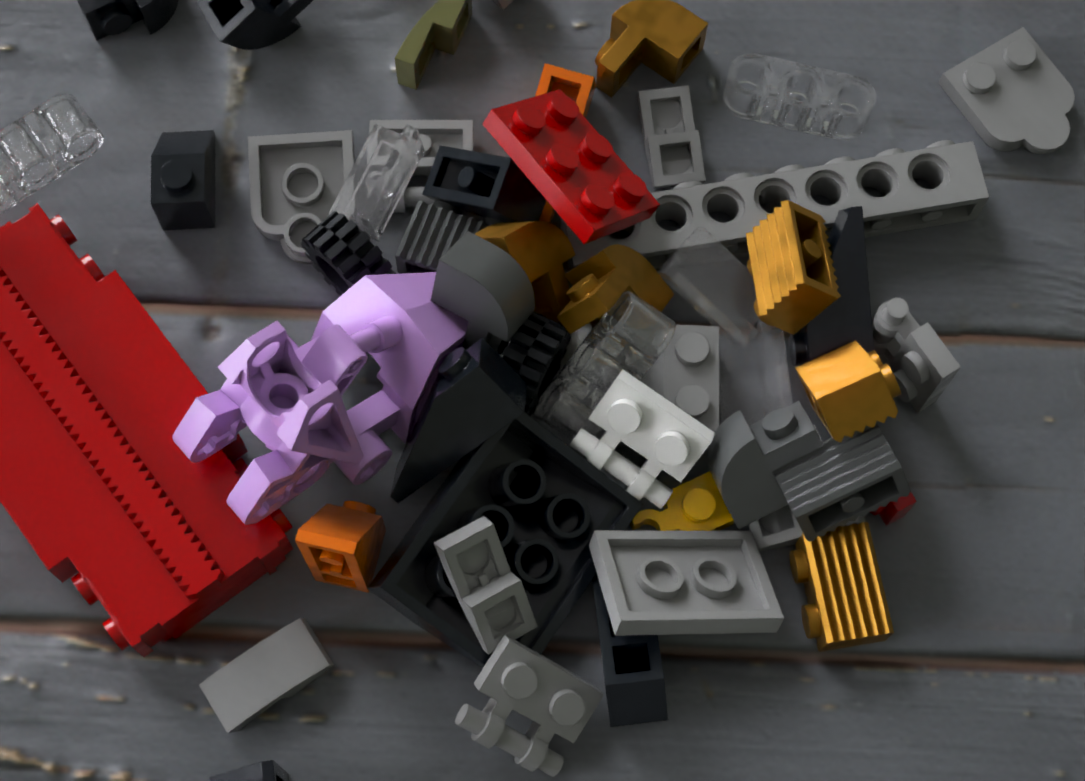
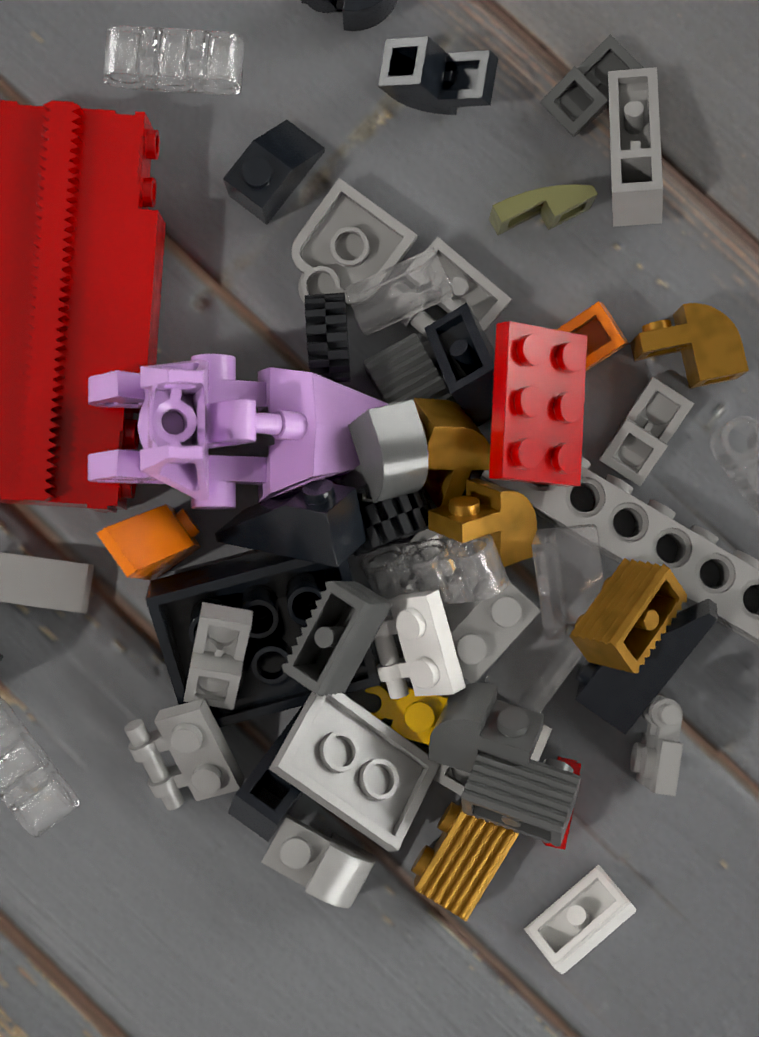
camera: 45 degrees right, 15 degrees up
pearl gold brick [795,340,901,443] -> none
none -> light grey brick [261,814,376,908]
none -> dark grey brick [282,581,392,697]
none -> white slope [524,864,637,974]

